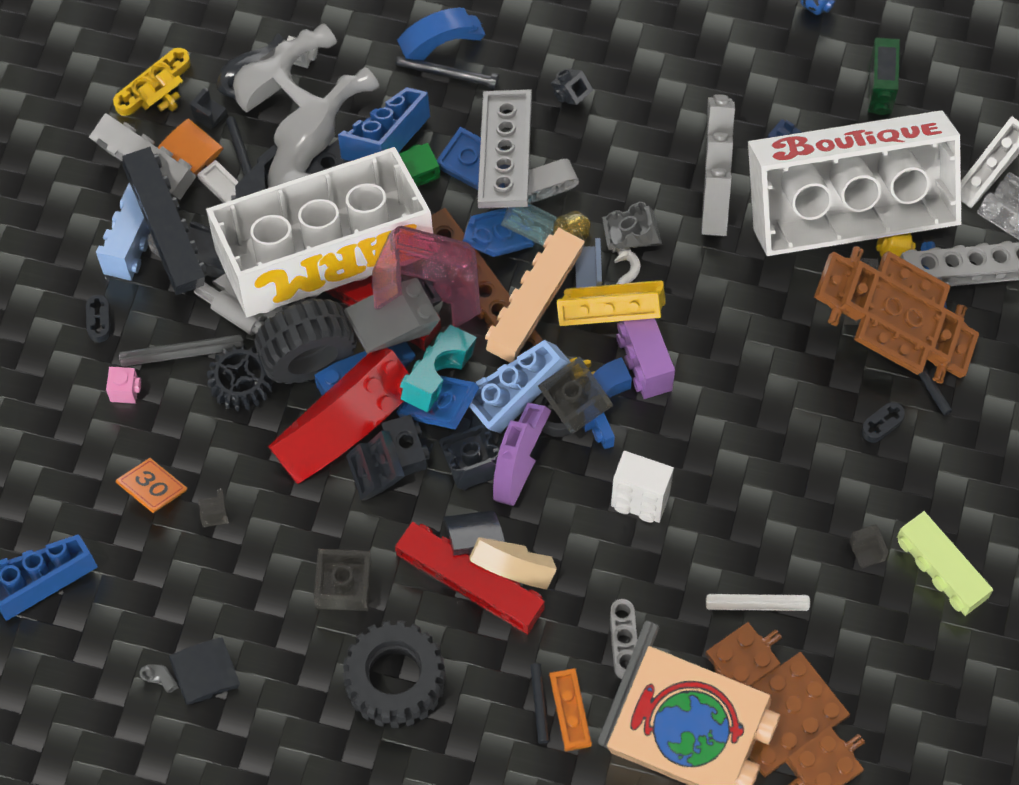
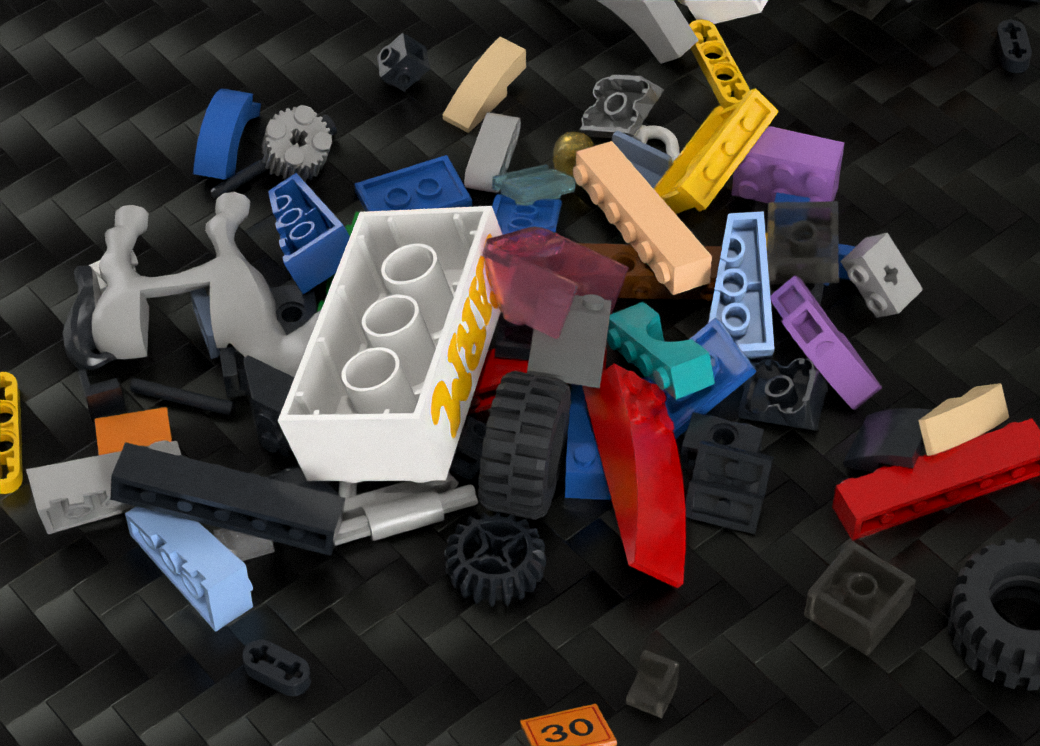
camera: 55 degrees left, 15 degrees down
bright pink brick [106,367,141,403] -> none
dark grey axle [119,335,243,367] -> none
yellow hips [137,68,183,111] -> none
white tile [197,160,238,203] -> none
light grey plate [478,90,532,208] -> none
white brick [611,451,674,523] -> none
none -> light grey brick [261,105,332,183]
none -> tan slope [443,37,526,133]
none -> yellow beam [689,19,750,109]
none -> light grey brick [840,233,923,318]

